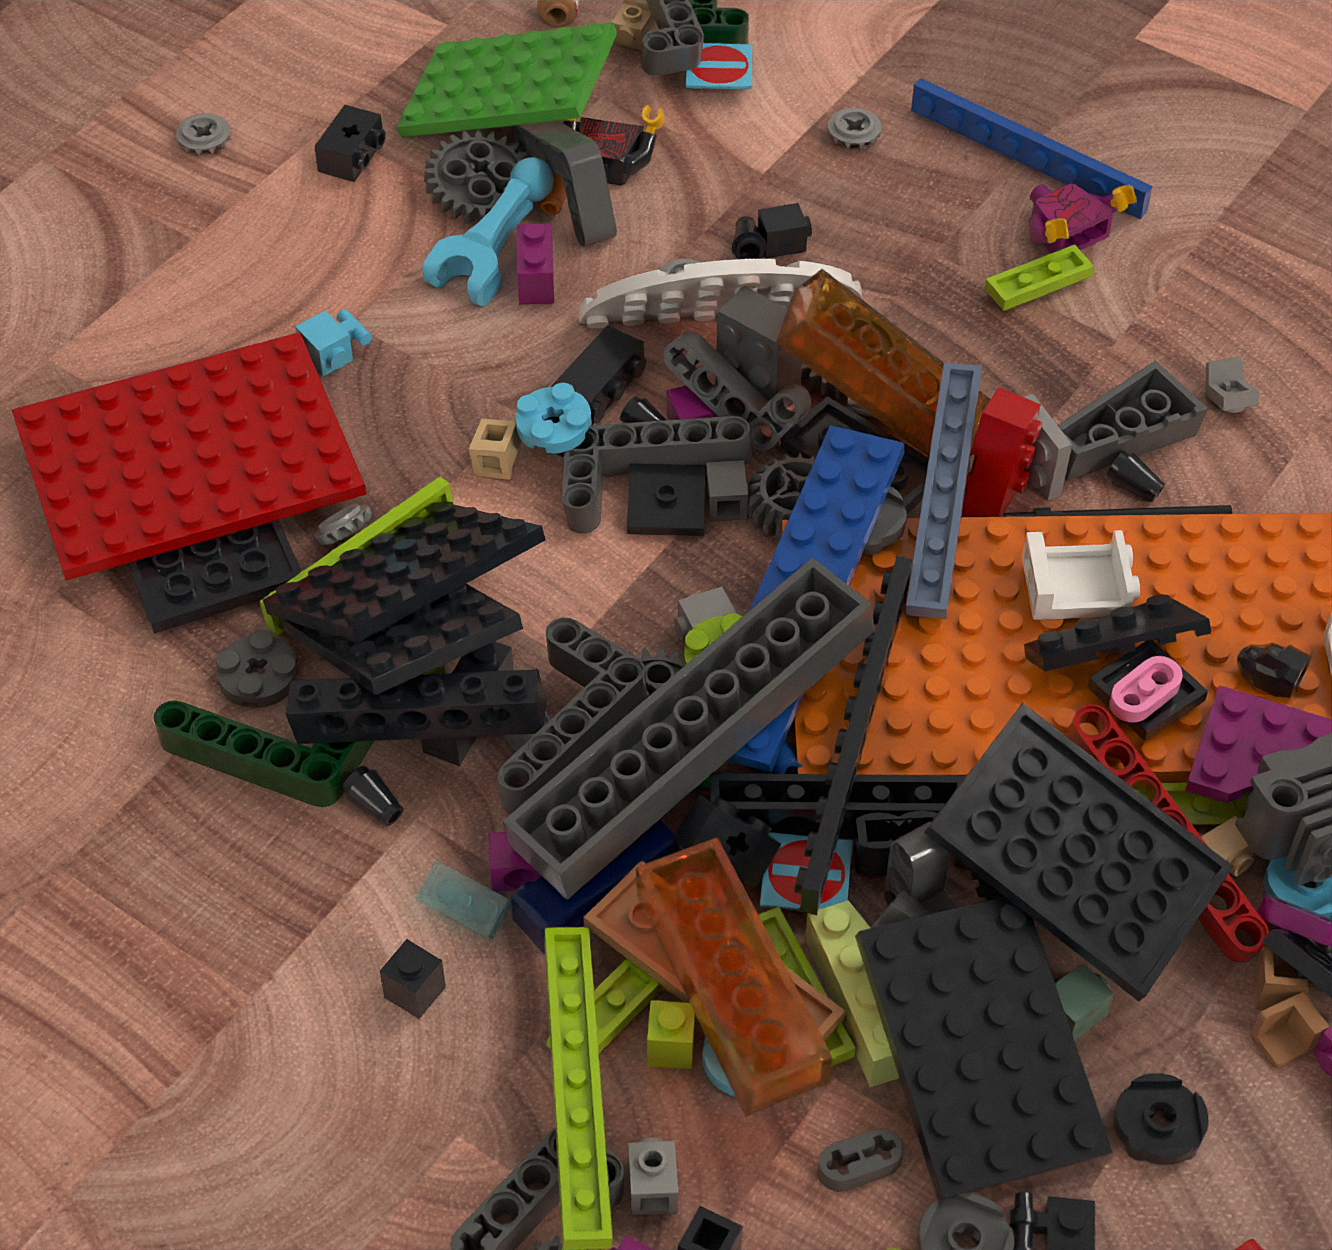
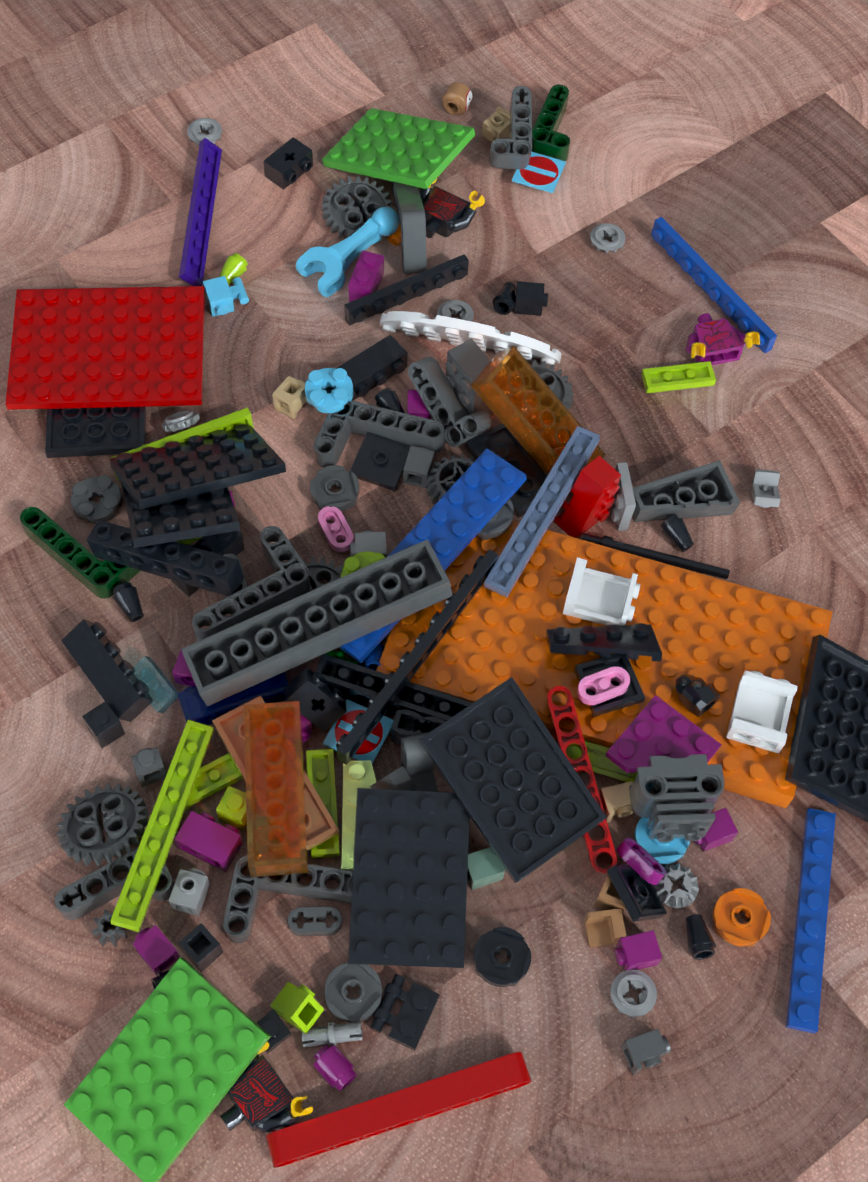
camera: 15 degrees right, 10 degrees up
none -> dark grey gear [57,783,149,866]
none -> black brick [61,619,154,722]
none -> dark grey brick [131,747,167,787]
none -> magenta brick [174,811,243,872]
none -> dark purple plate [179,138,222,286]
none -> lime cone [219,253,248,286]
none -> dark grey beam [223,855,353,943]
none -> dark grey plate [310,465,359,511]
none -> bright pink plate [318,506,353,552]
none -> black plate [344,254,469,326]

